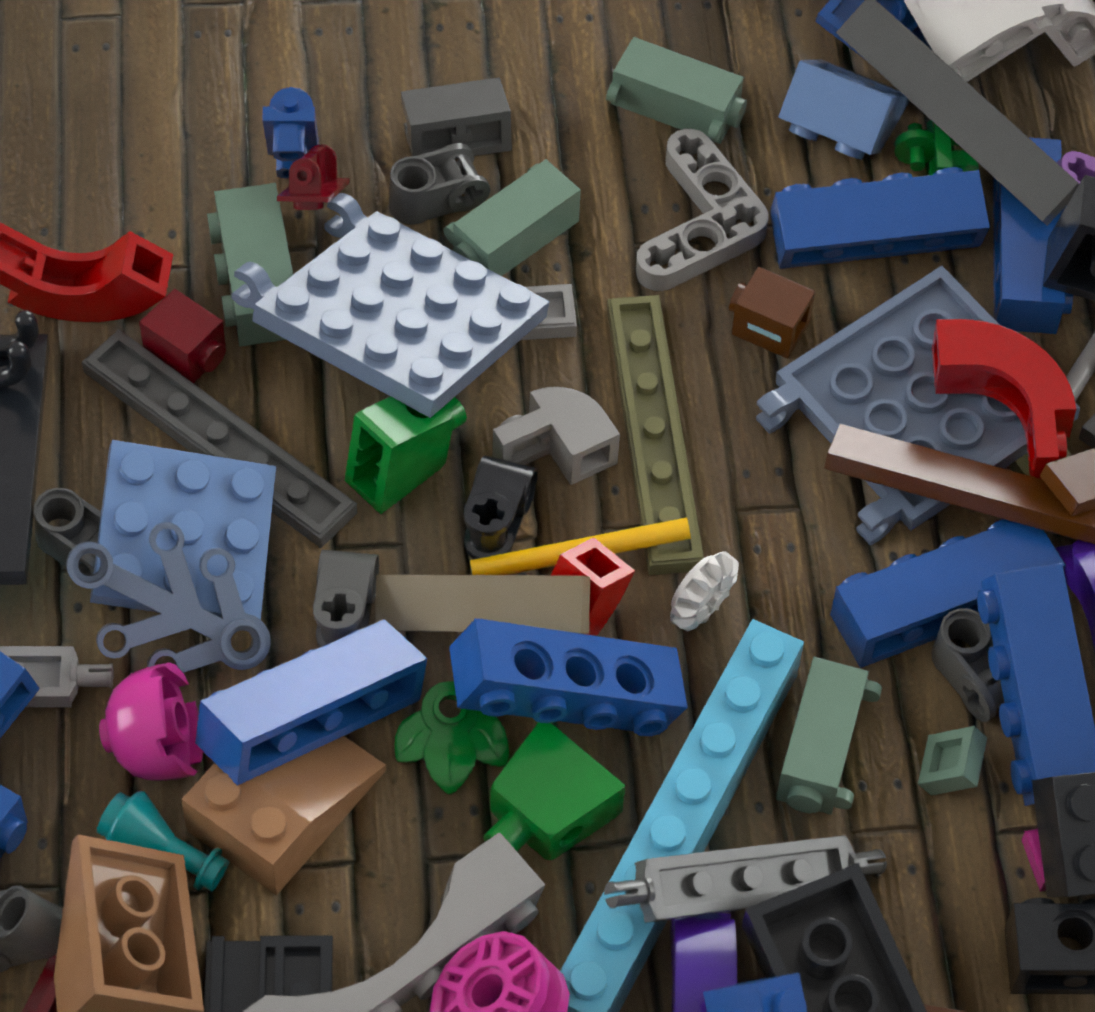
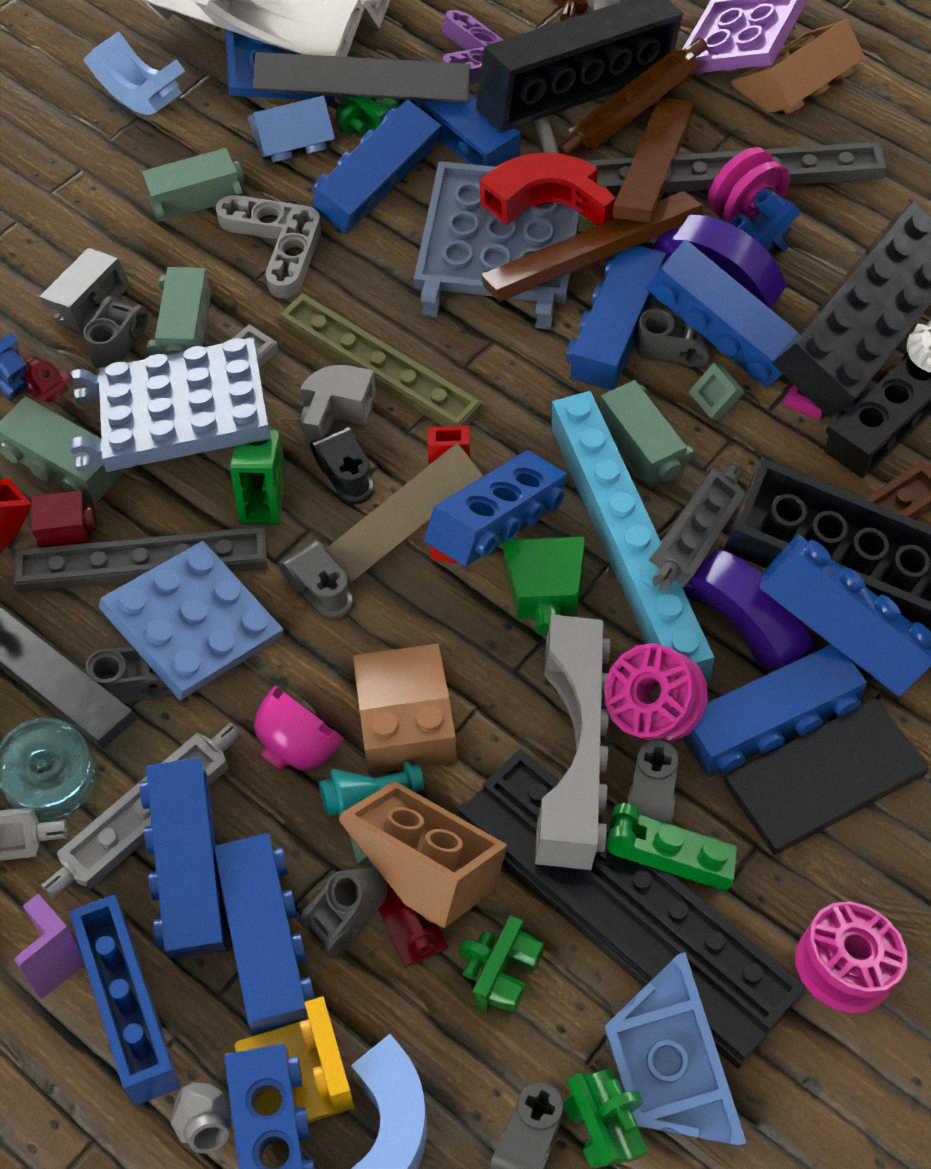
camera: 40 degrees left, 0 degrees up
sand blue plant [66,522,270,673] -> none
brick [195,619,427,786] -> none
green plate [394,681,509,795] -> none
yellow bar [470,517,691,575] -> none
white gear [670,551,739,631] -> none
reddish brown brick [729,266,815,359] -> none

